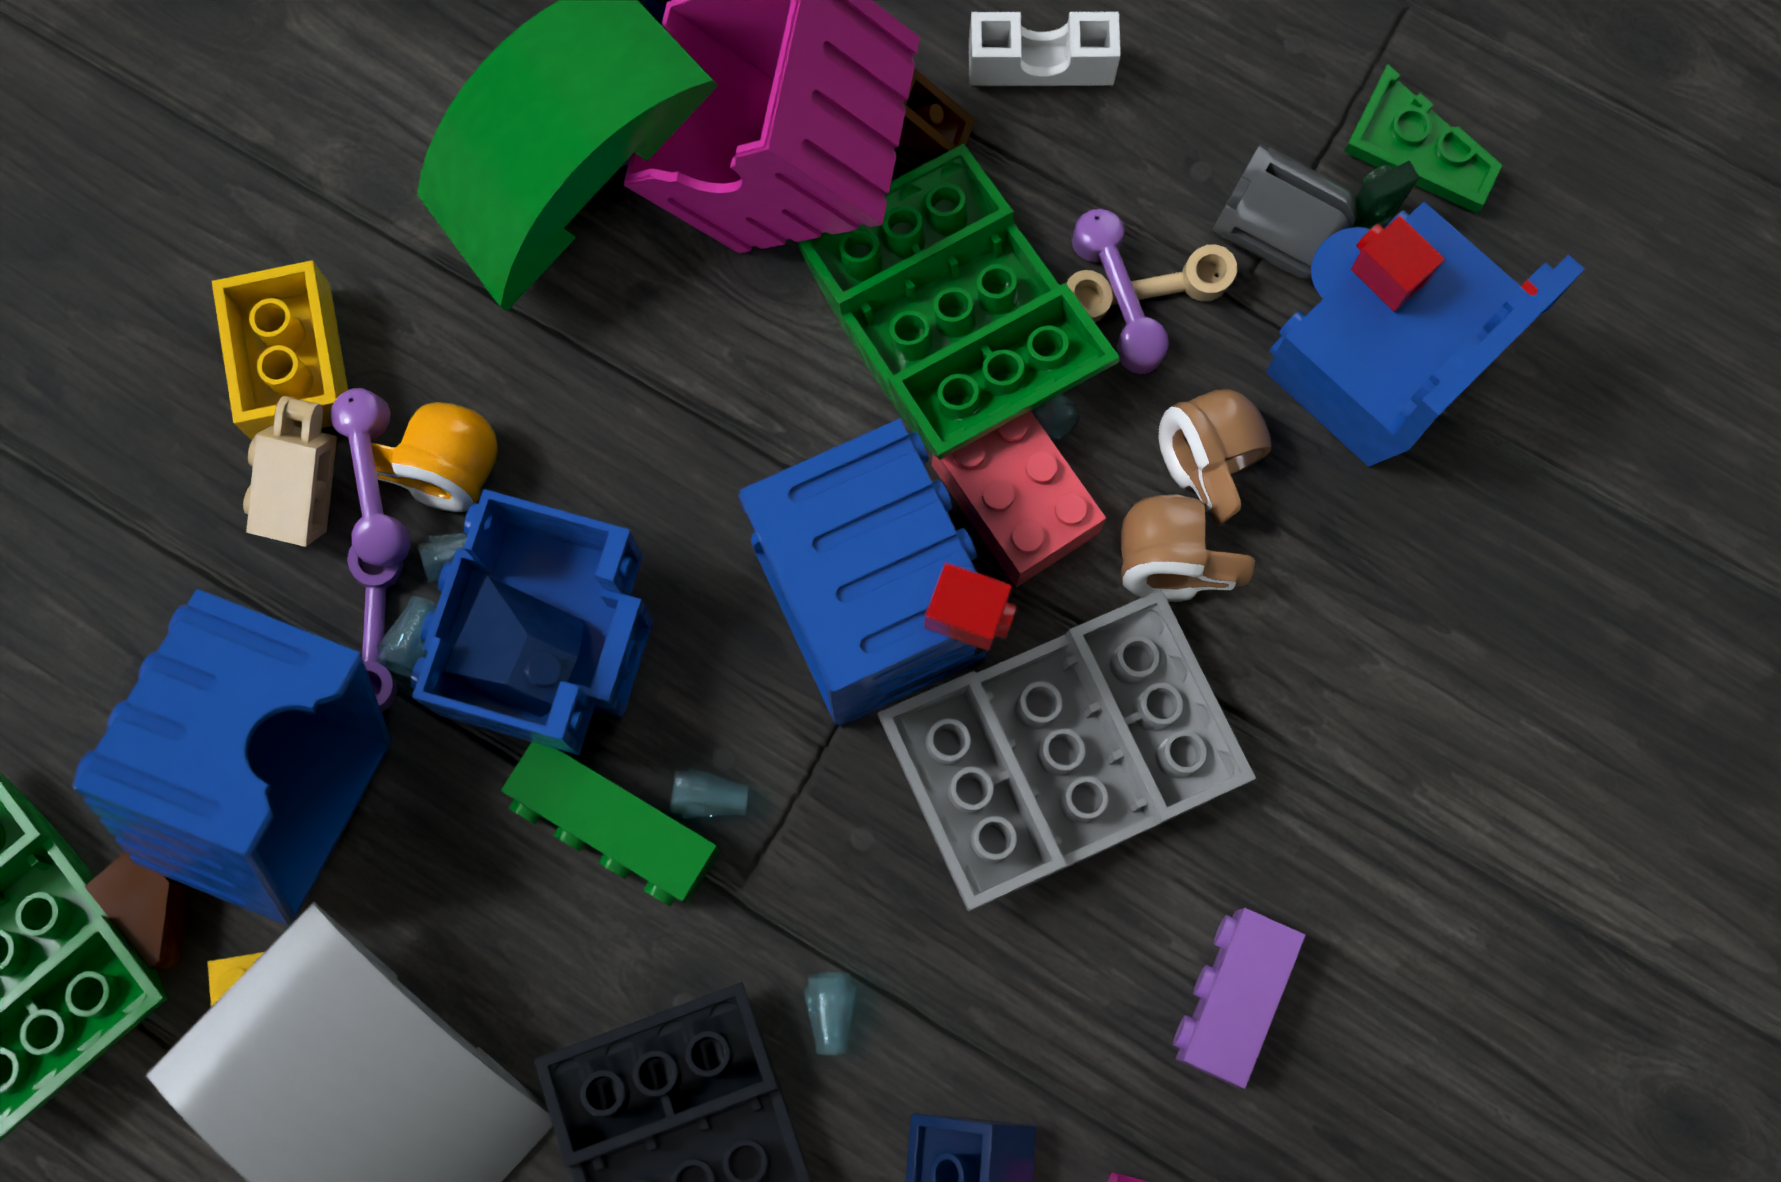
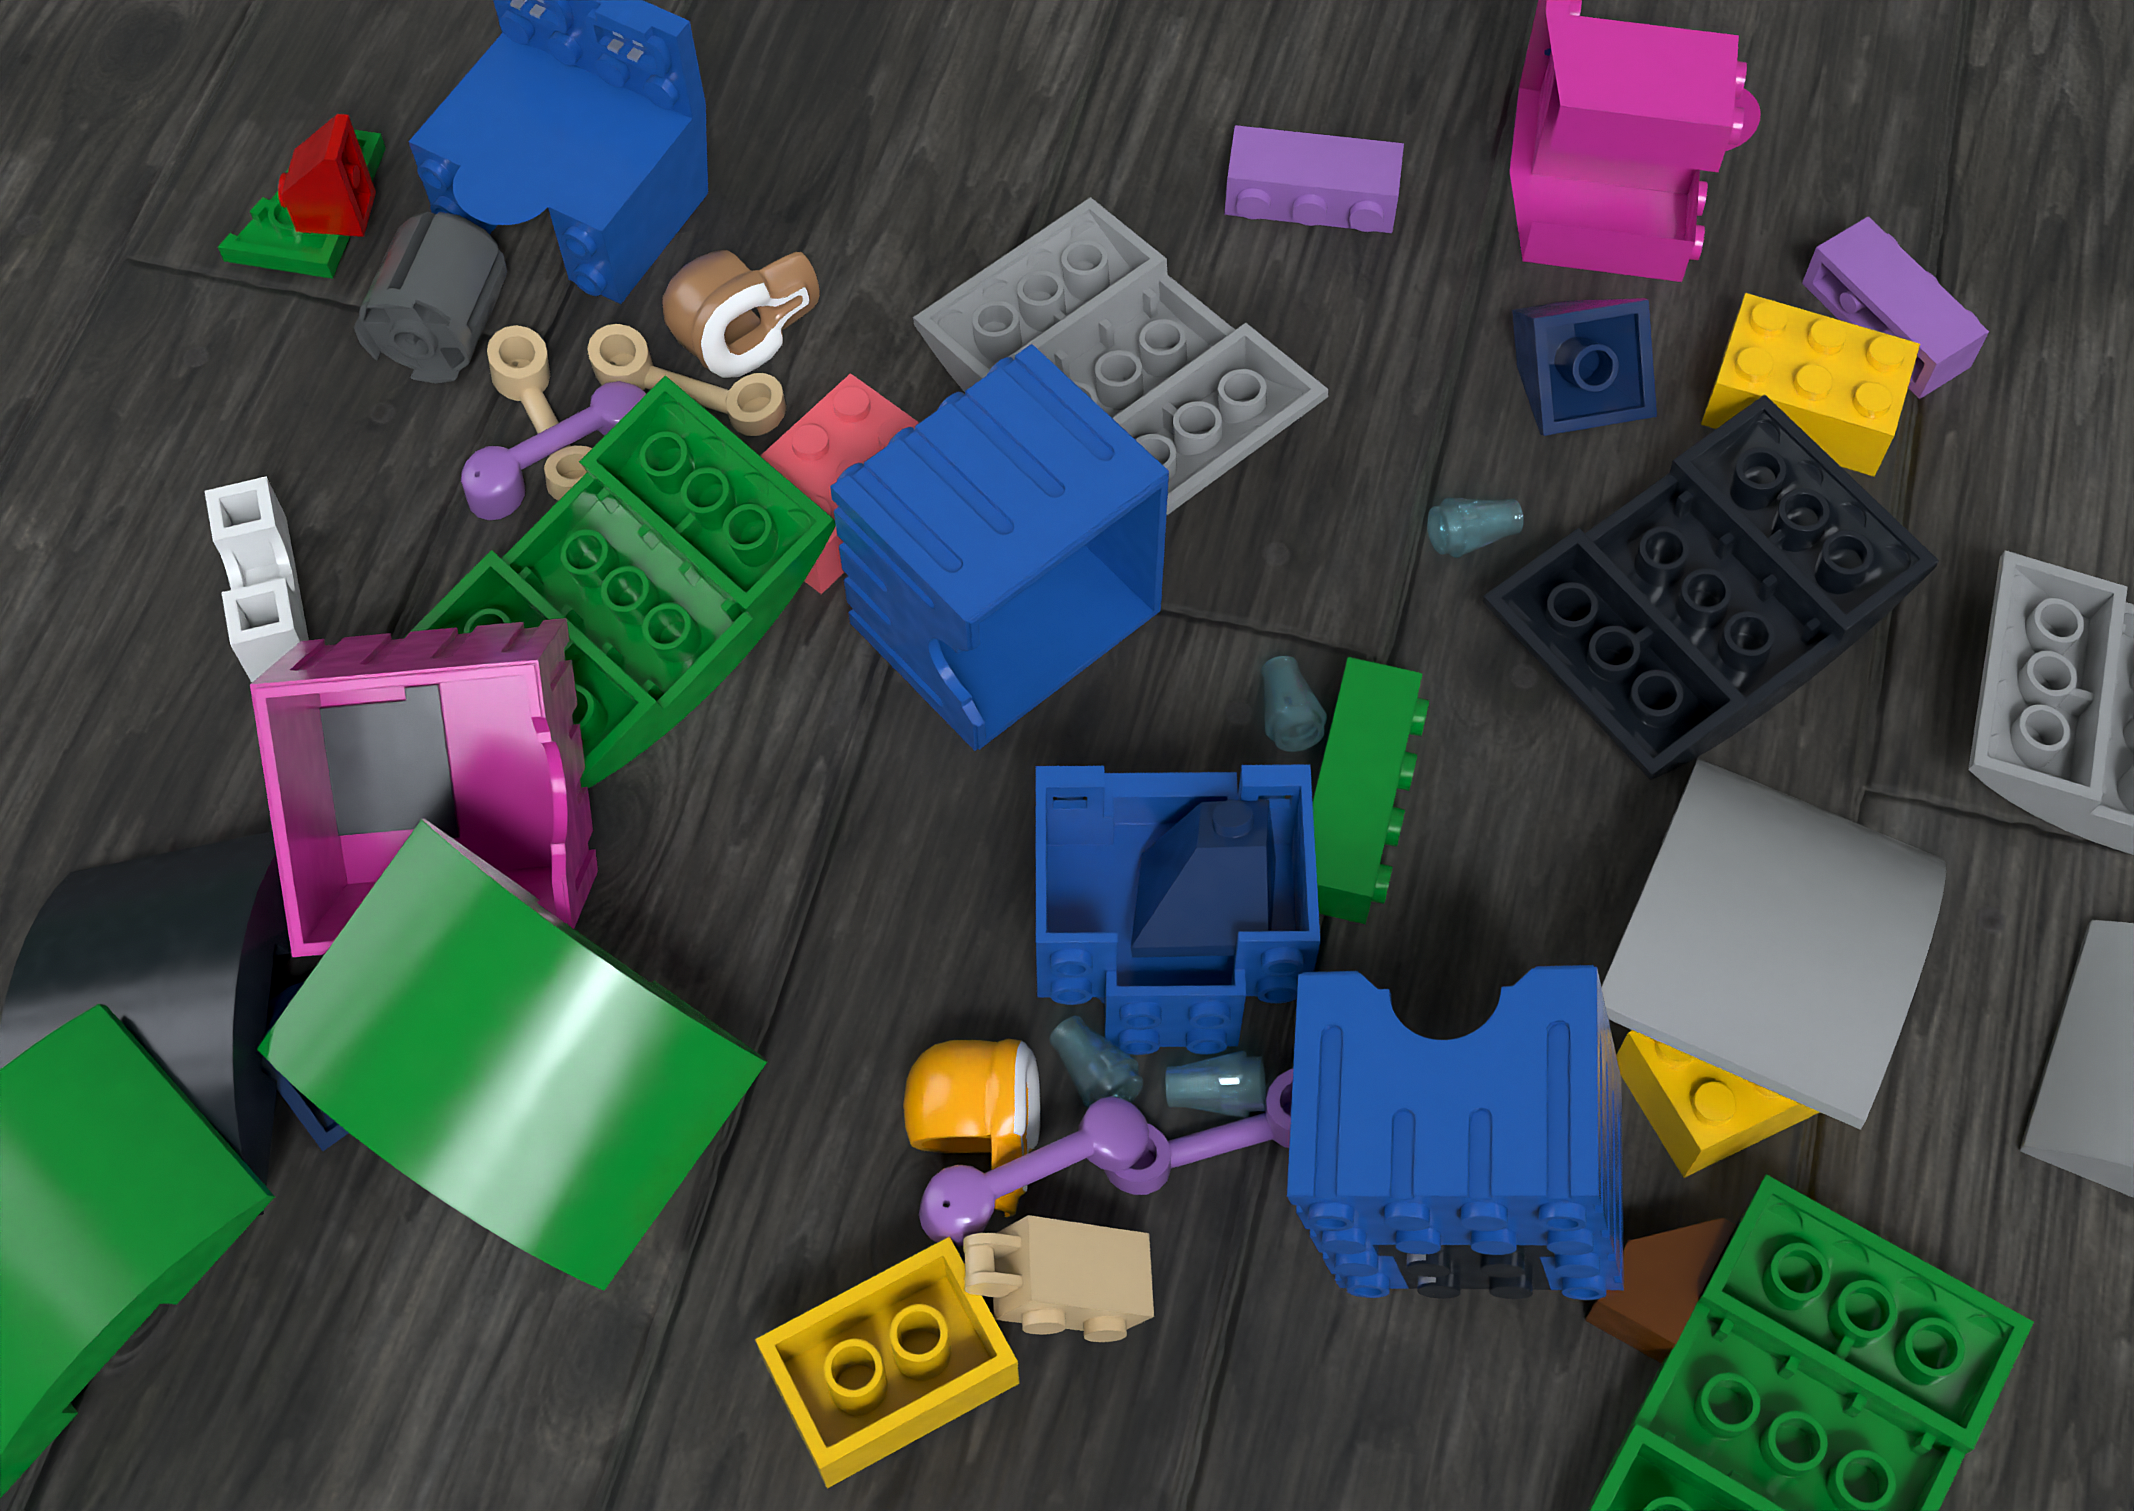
camera: 105 degrees left, 15 degrees down
red brick [924,562,1017,651] -> none
medium nougat piece [1121,494,1255,602] -> none
red brick [1350,216,1445,313] -> none
clear green plate [1352,160,1420,229] -> none
none -> red slope [278,114,376,237]
none -> tan piece [587,324,786,436]

